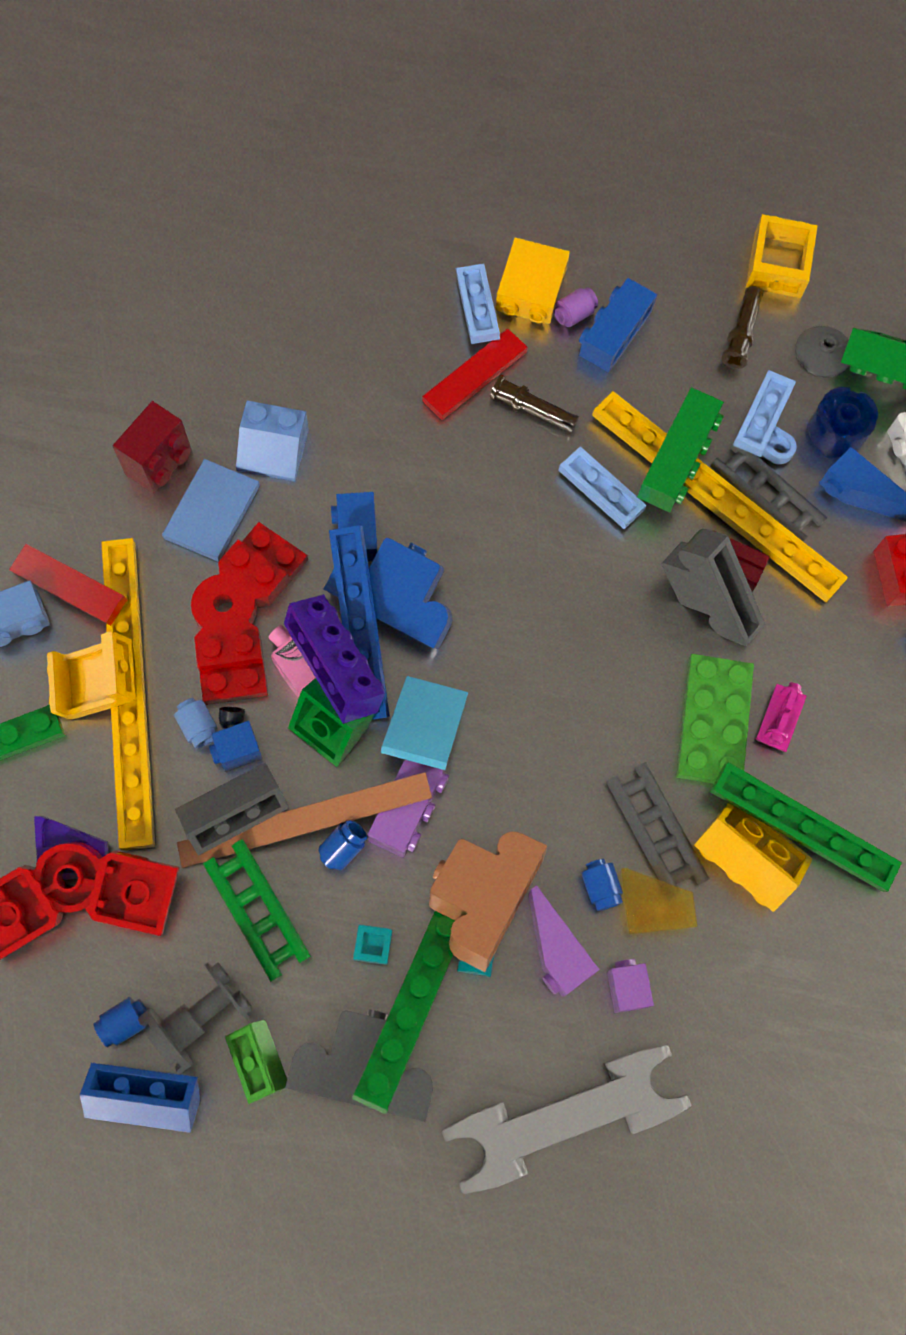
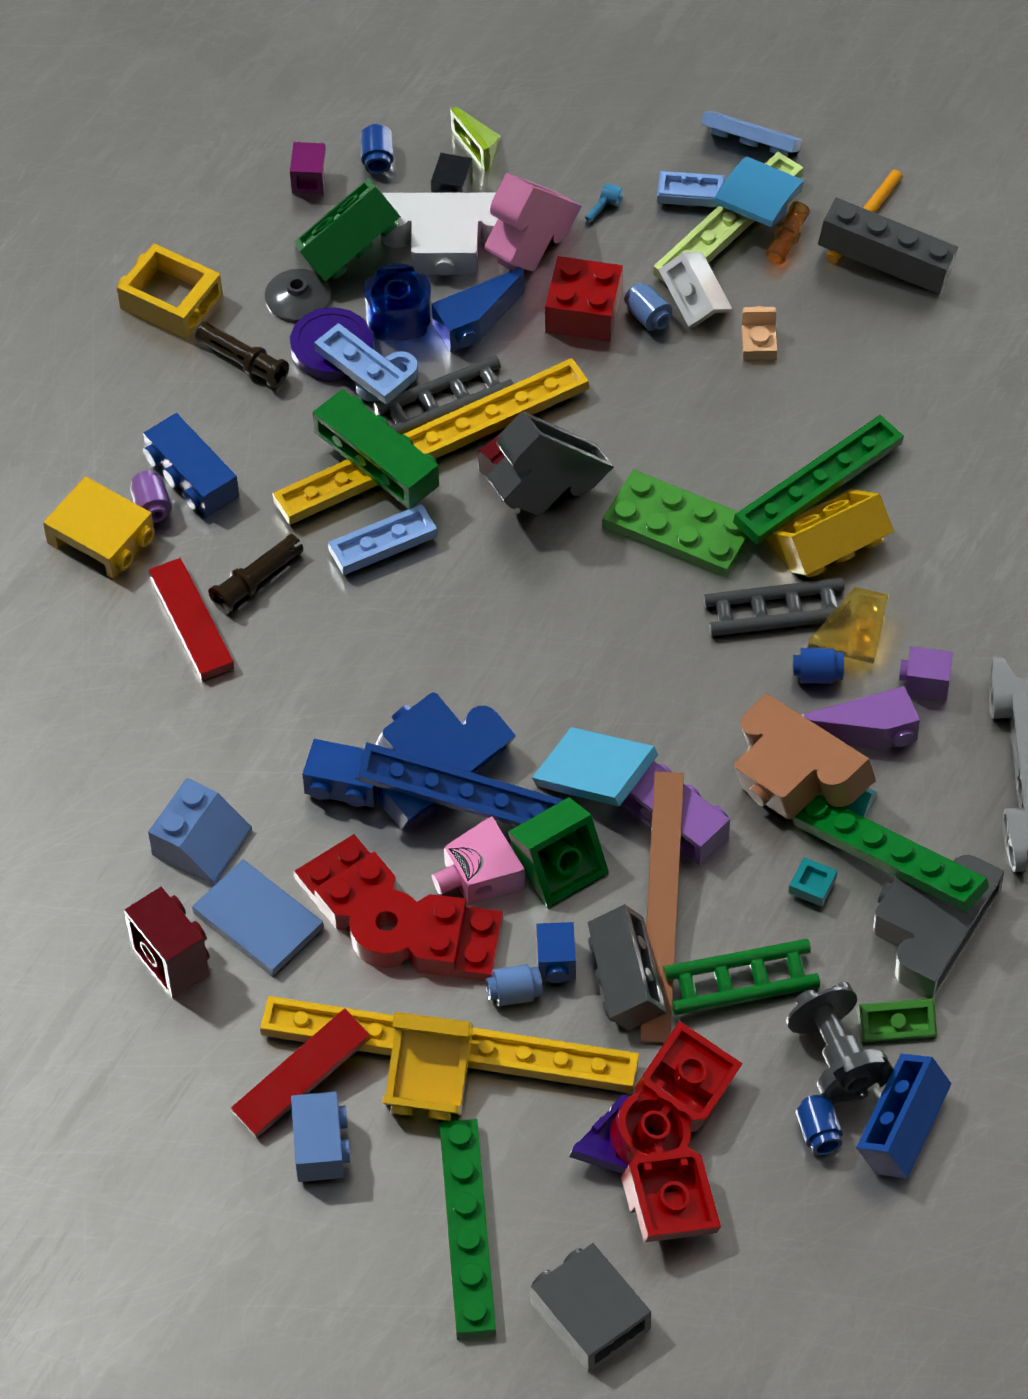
camera: 65 degrees left, 15 degrees down
black hinge [219,706,245,729] -> none
dark purple brick [284,594,385,724] -> none
blue brick [319,820,367,870] -> none
light blue plate [456,263,500,344] -> none
dark pink hinge [756,682,807,752] -> none
none -> dark purple wheel [290,307,373,381]

